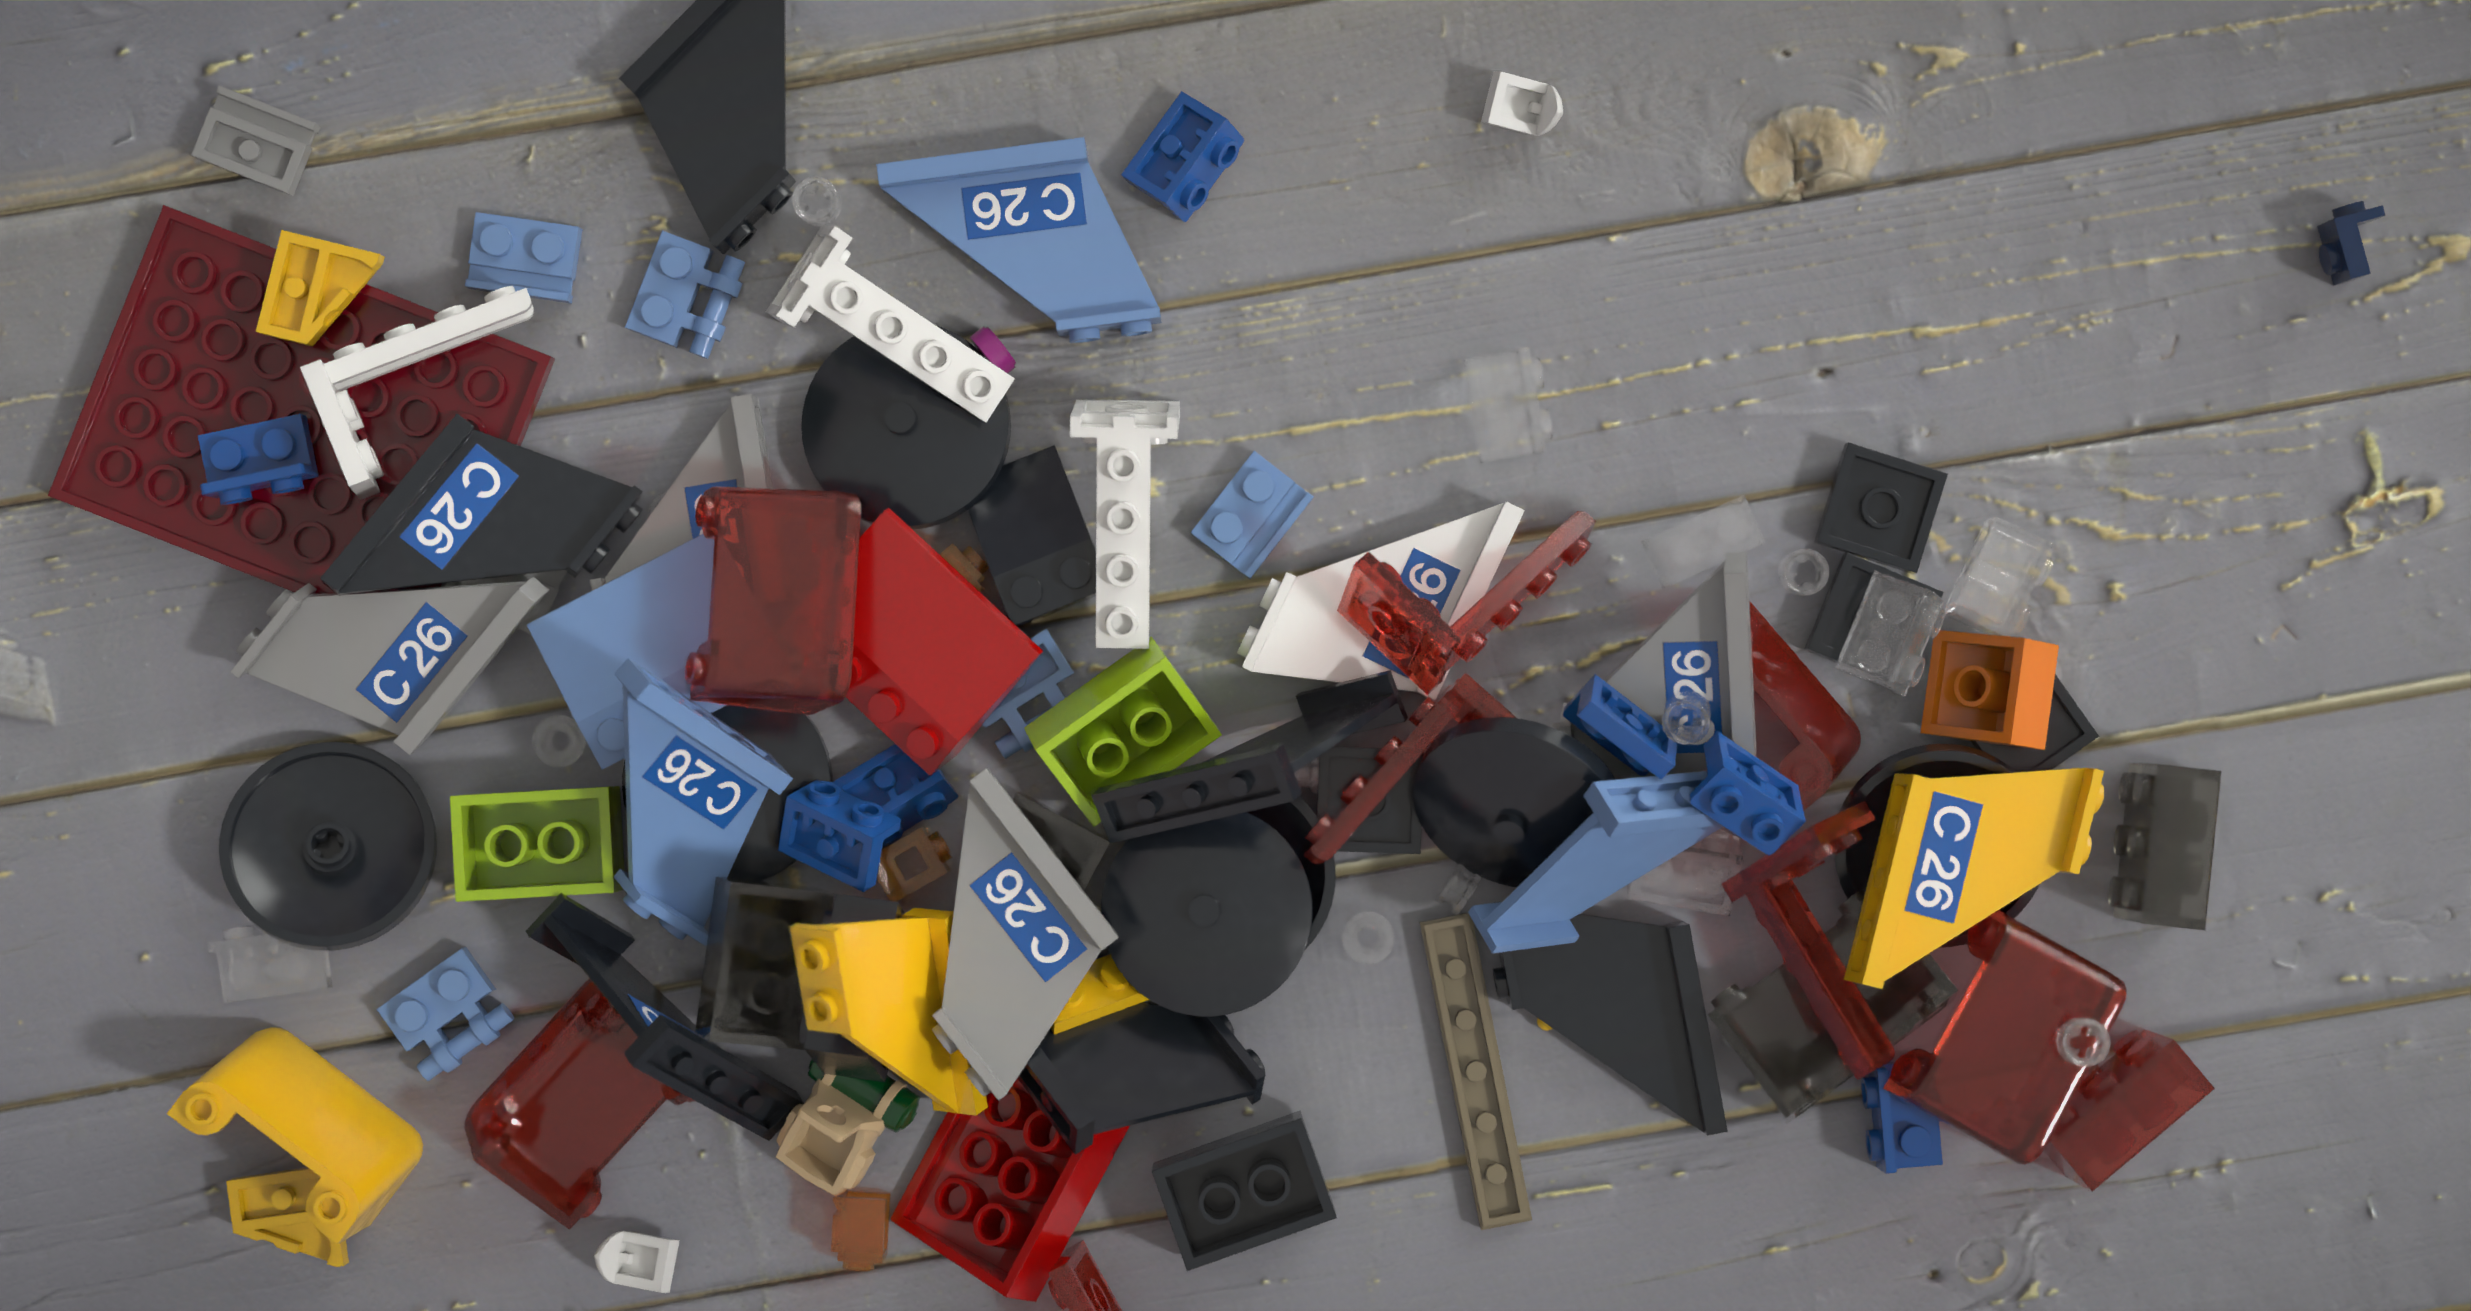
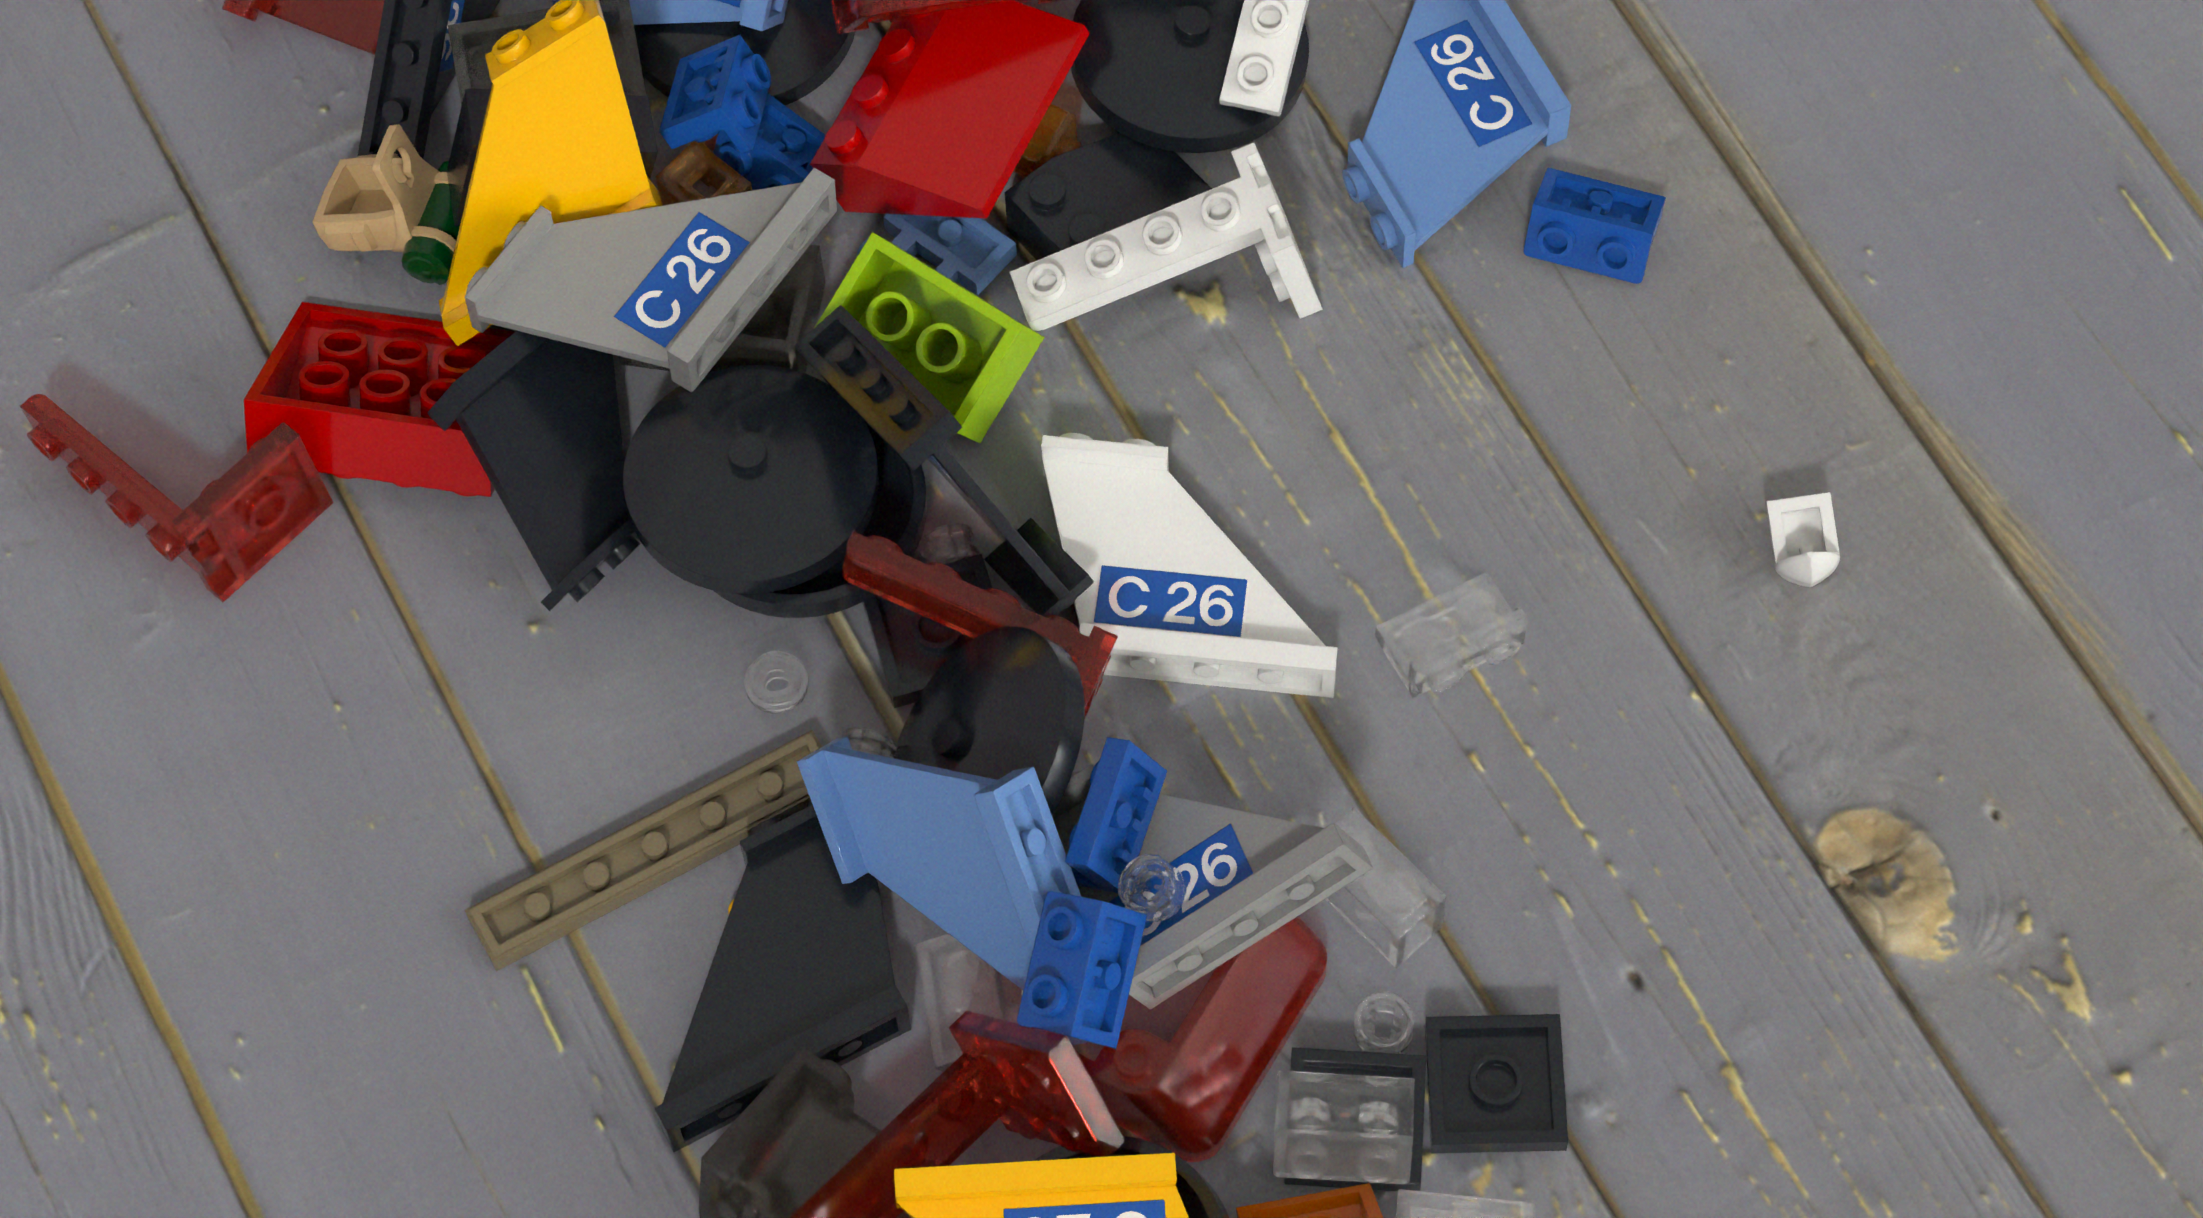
camera: 75 degrees right, 25 degrees down
white plate [594,1231,680,1293] -> none
clear orange window [831,1190,891,1271] -> none
magenta tile [969,326,1016,374] -> none
yellow plate [1051,954,1149,1035] -> none
black brick [1152,1111,1337,1271] -> none
medium blue plate [1190,451,1314,579] -> none
clear red bracket [1337,511,1596,695] -> none

